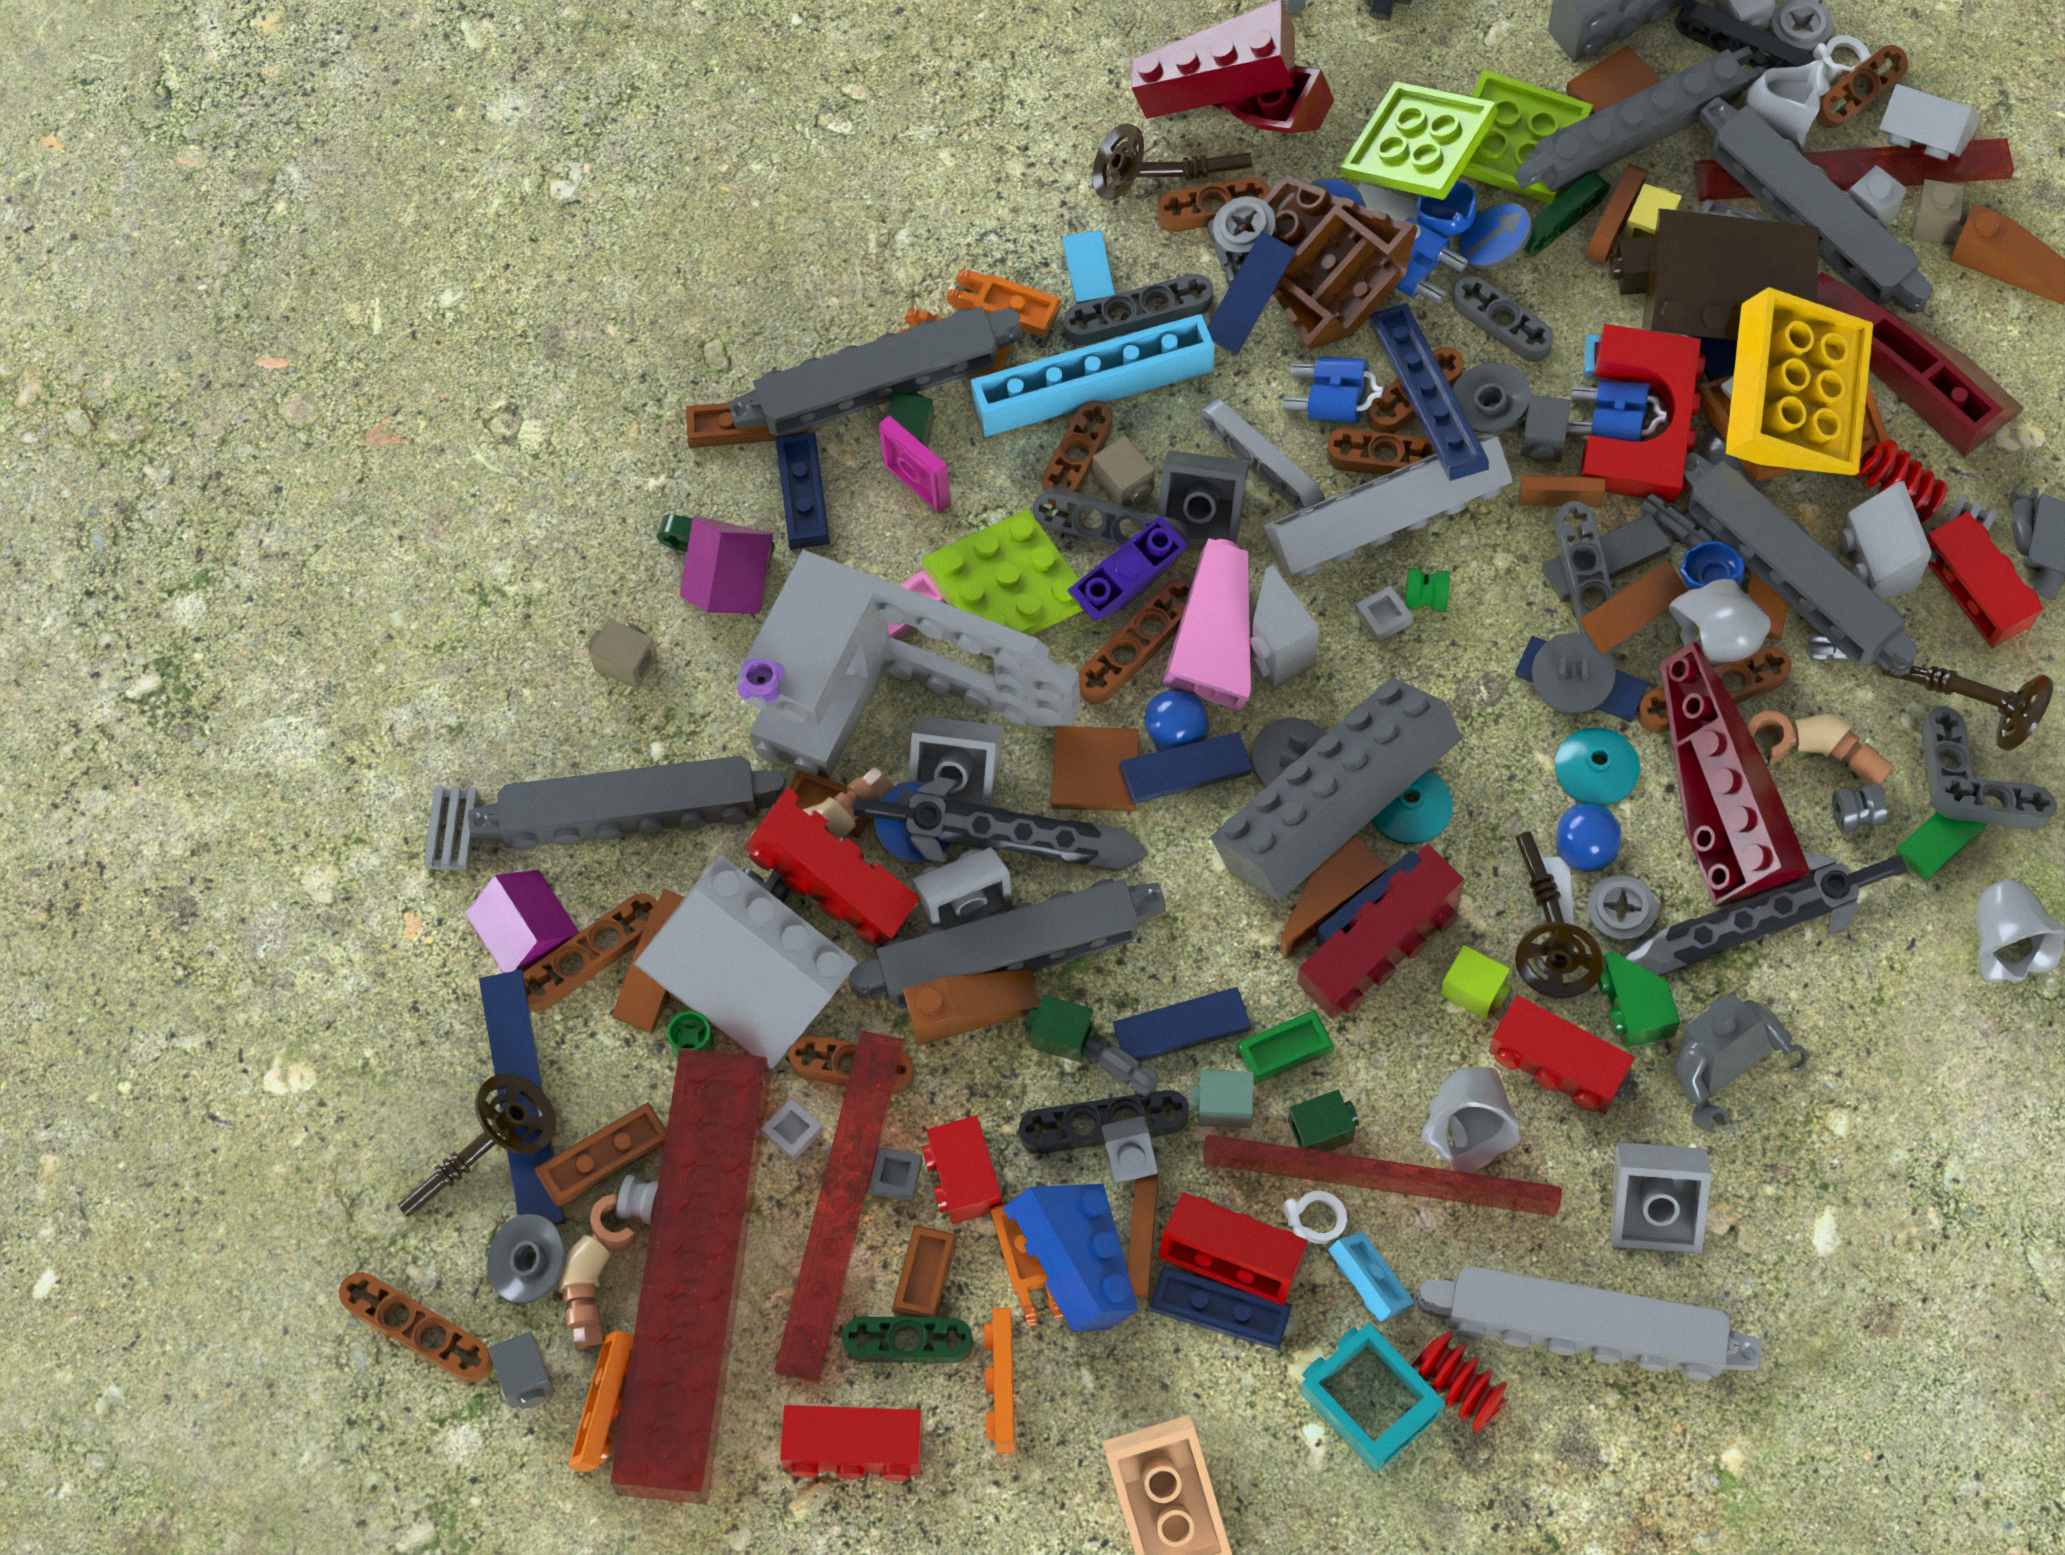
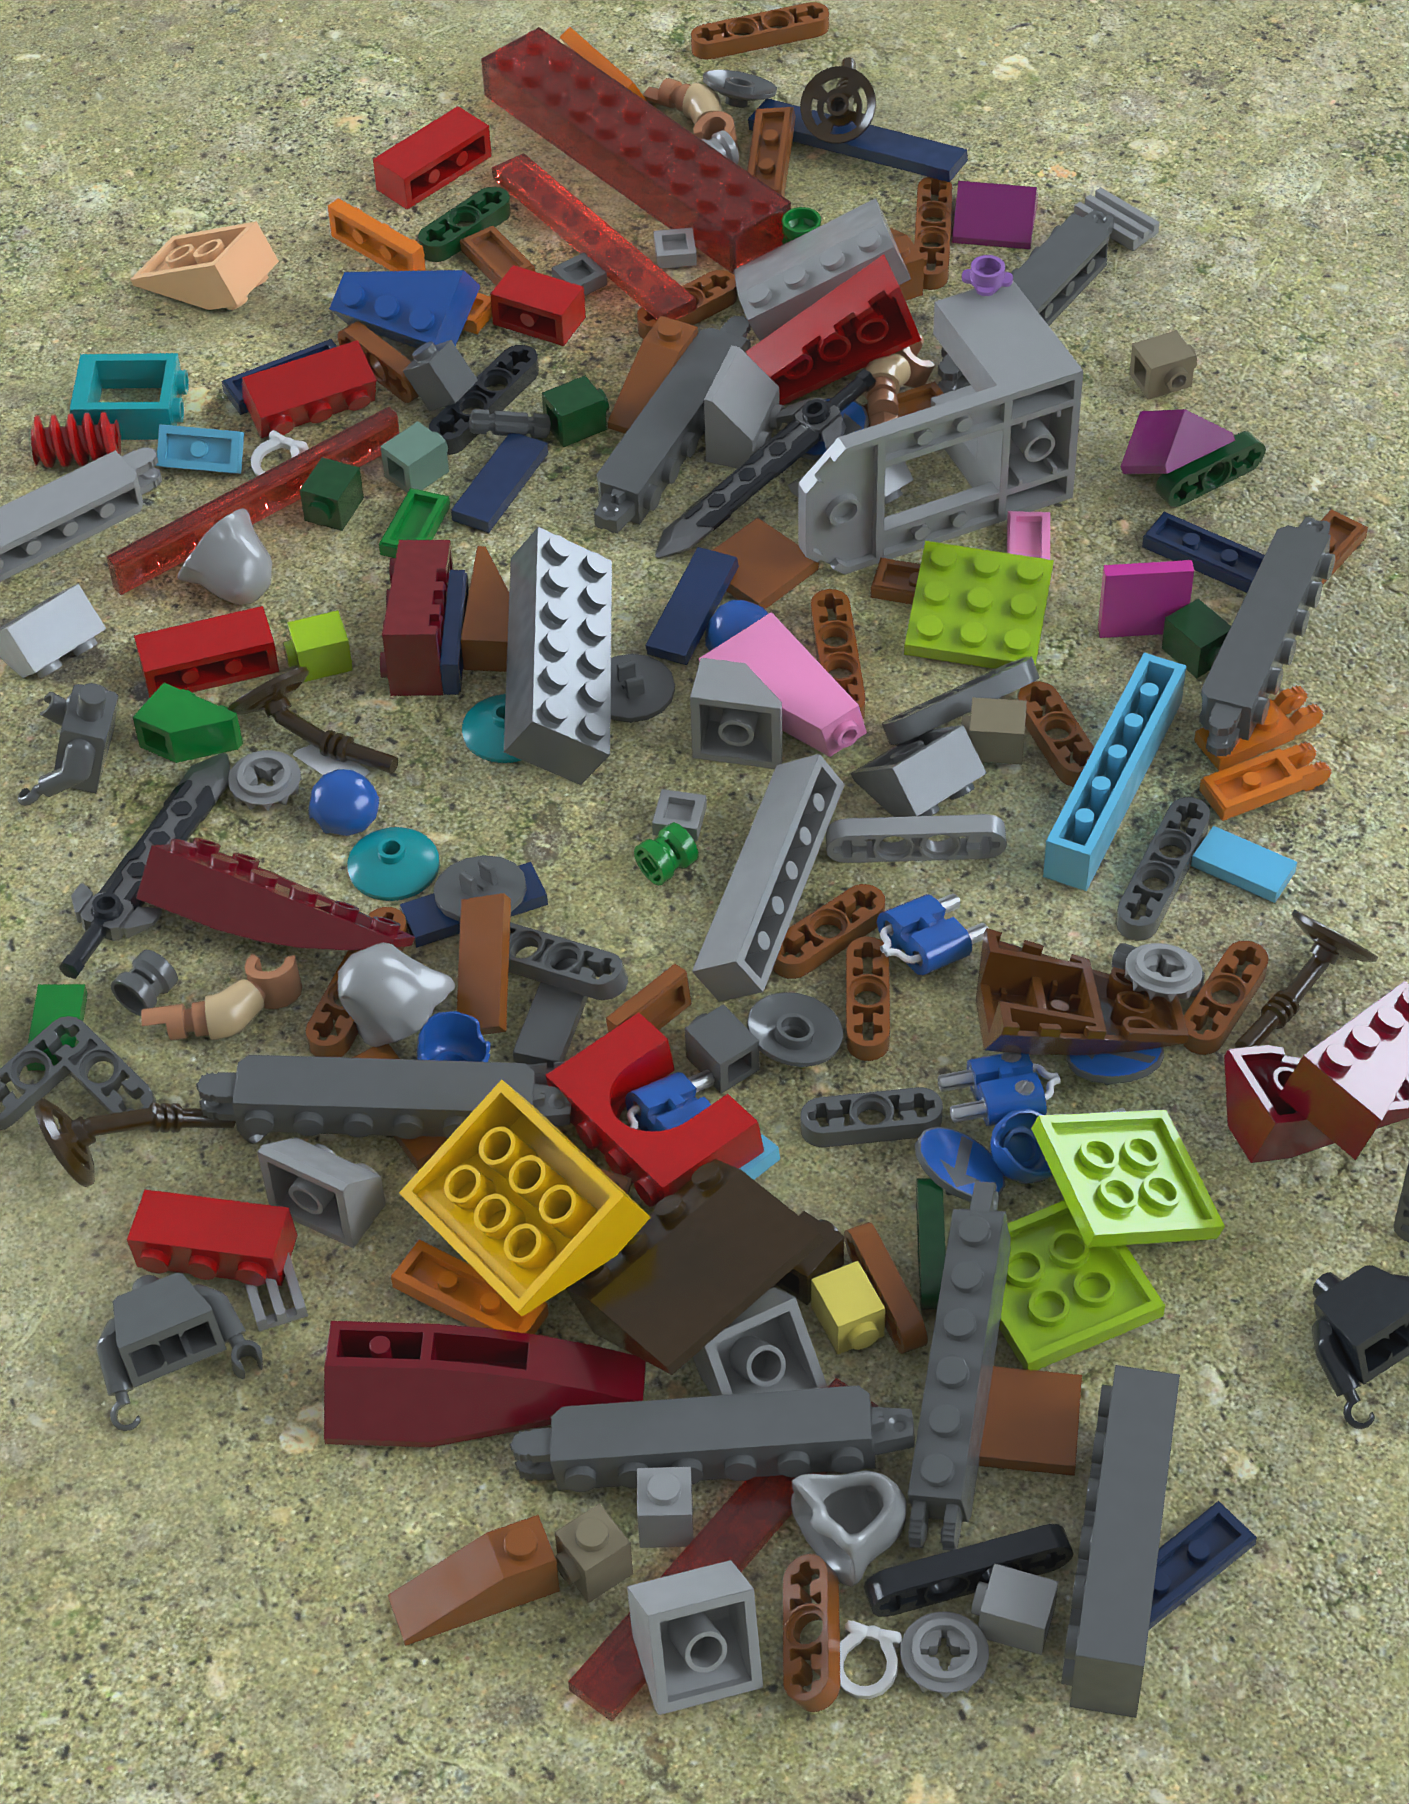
camera: 130 degrees right, 15 degrees down
dark grey brick [488,1331,555,1409] -> none
dark purple slope [1067,515,1188,622] -> none
dark blue tile [1207,231,1296,356] -> none
dark blue tile [1369,303,1489,481] -> none
red piece [1852,439,1947,524] -> none

